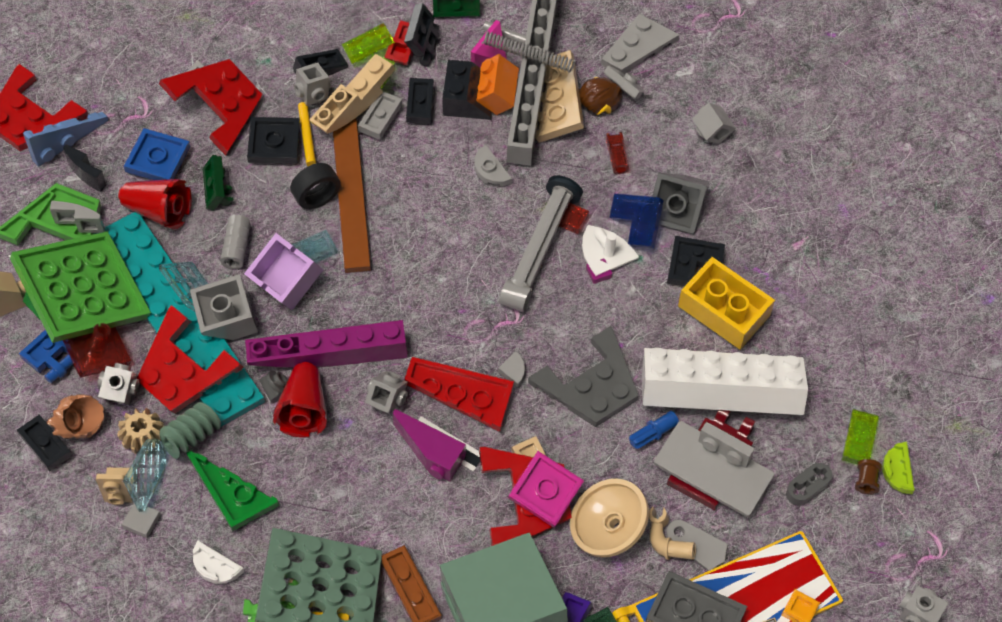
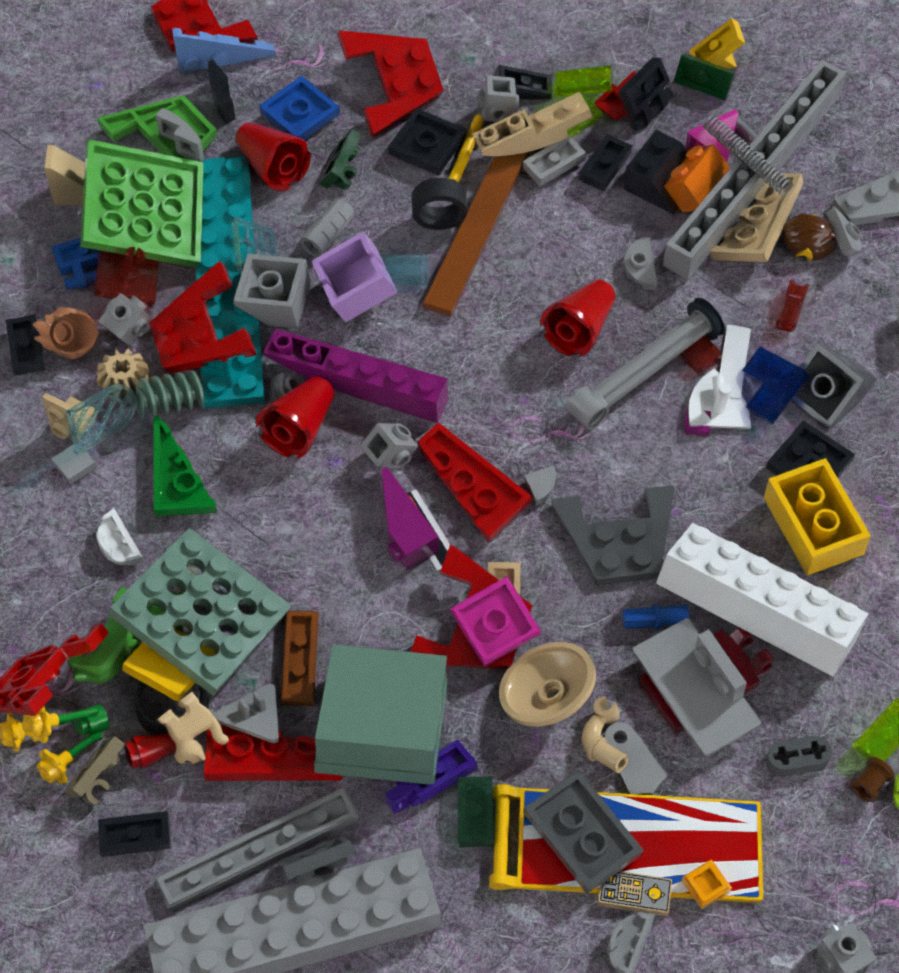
camera: 30 degrees right, 0 degrees up
none -> red cone [540,279,616,357]
none -> white sticker [719,325,751,399]

